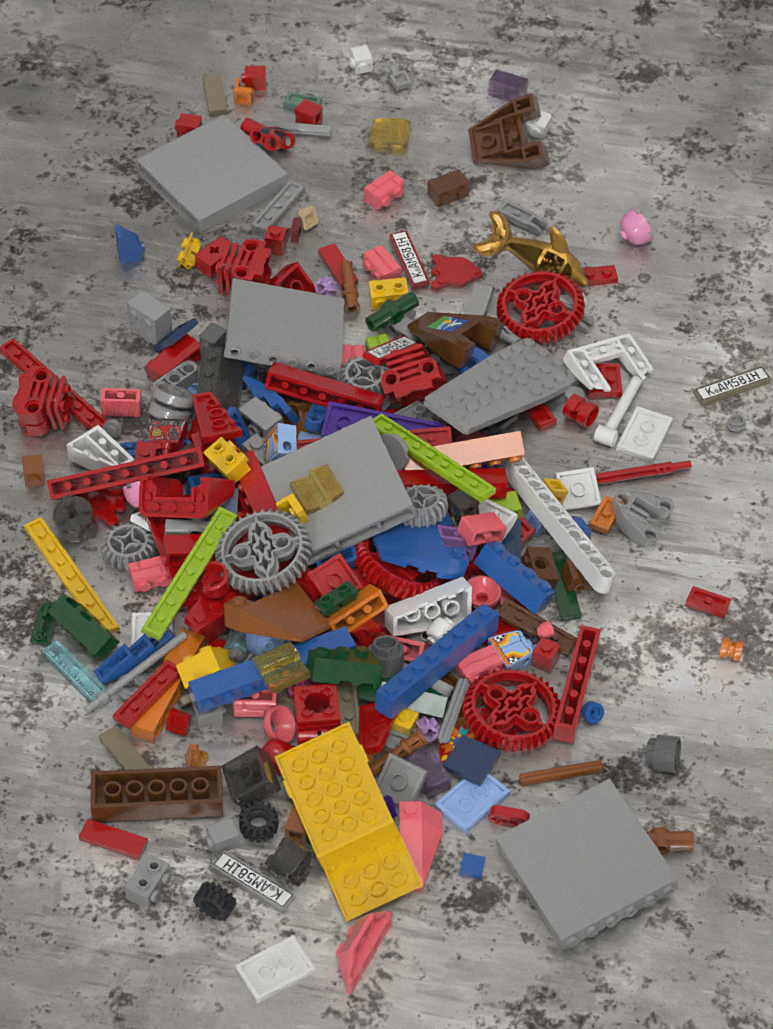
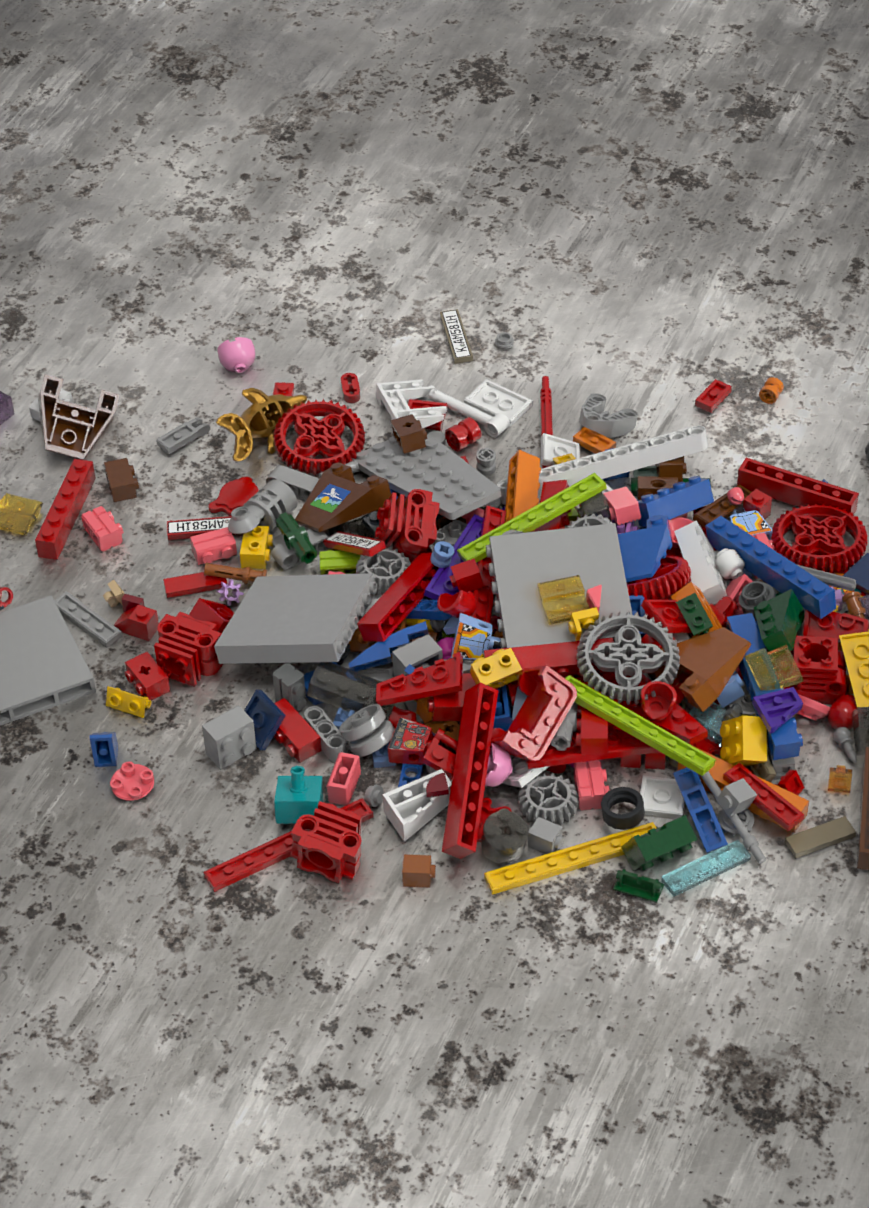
camera: 75 degrees left, 5 degrees down
none -> red brick [35,459,96,560]
none -> coral dish [110,761,155,801]
none -> light grey cylinder [228,479,297,534]
none -> teal brick [274,766,324,824]
none -> red beam [341,373,360,403]
none -> reddish brown brick [390,414,427,454]
none -> dark red tile [426,772,449,798]
none -> medium blue wheel [430,541,454,568]
none -> red hair [437,590,477,618]
none -> red brick [449,559,484,592]
none -> light grey wheel [476,448,496,475]
none -> light grey brick [528,817,564,854]
none -> coral slope [586,585,602,613]
none -> black tyre [601,787,645,830]
none -> light grey brick [716,778,757,817]
none -> dark purple wing [752,687,803,734]

